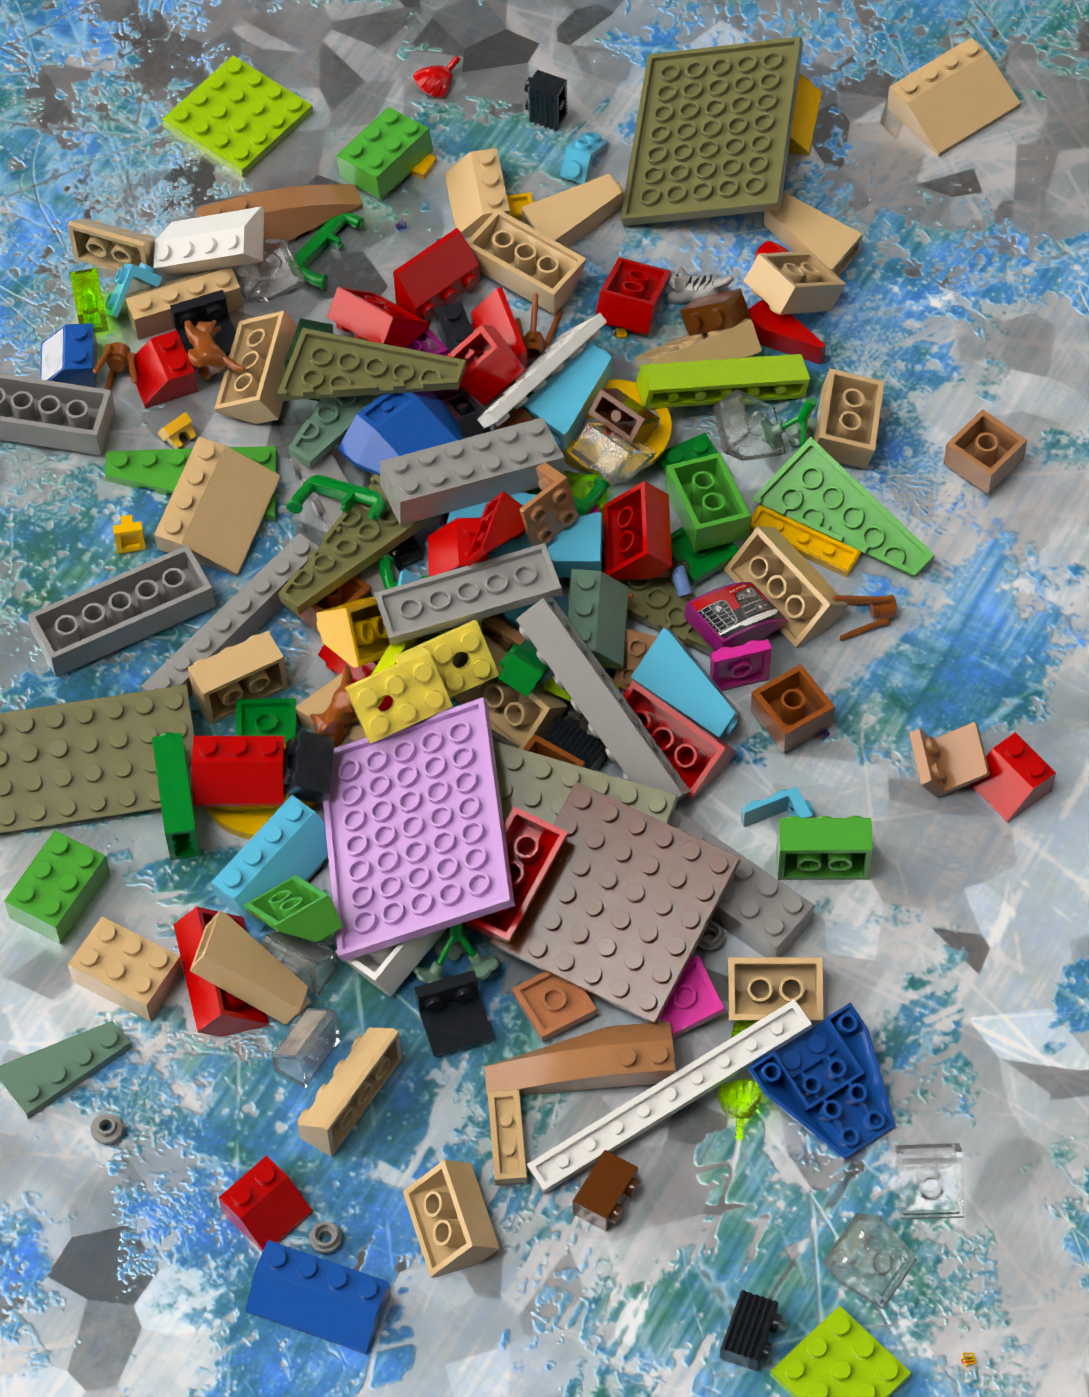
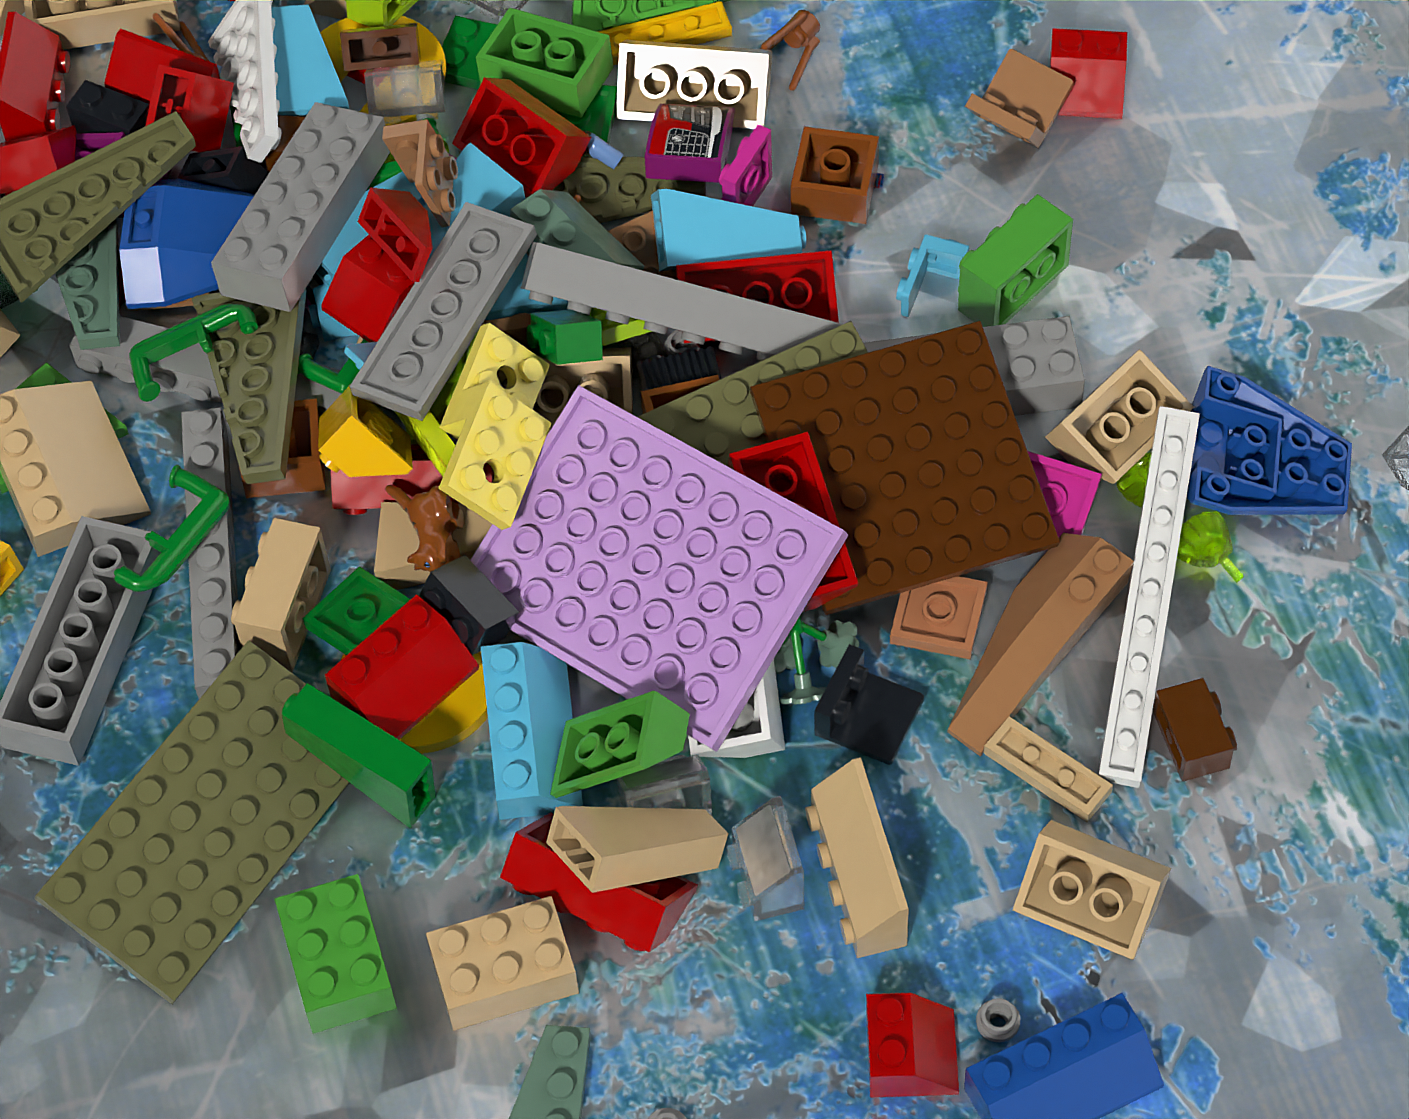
camera: 45 degrees left, 0 degrees up
none -> green piece [114,465,230,592]

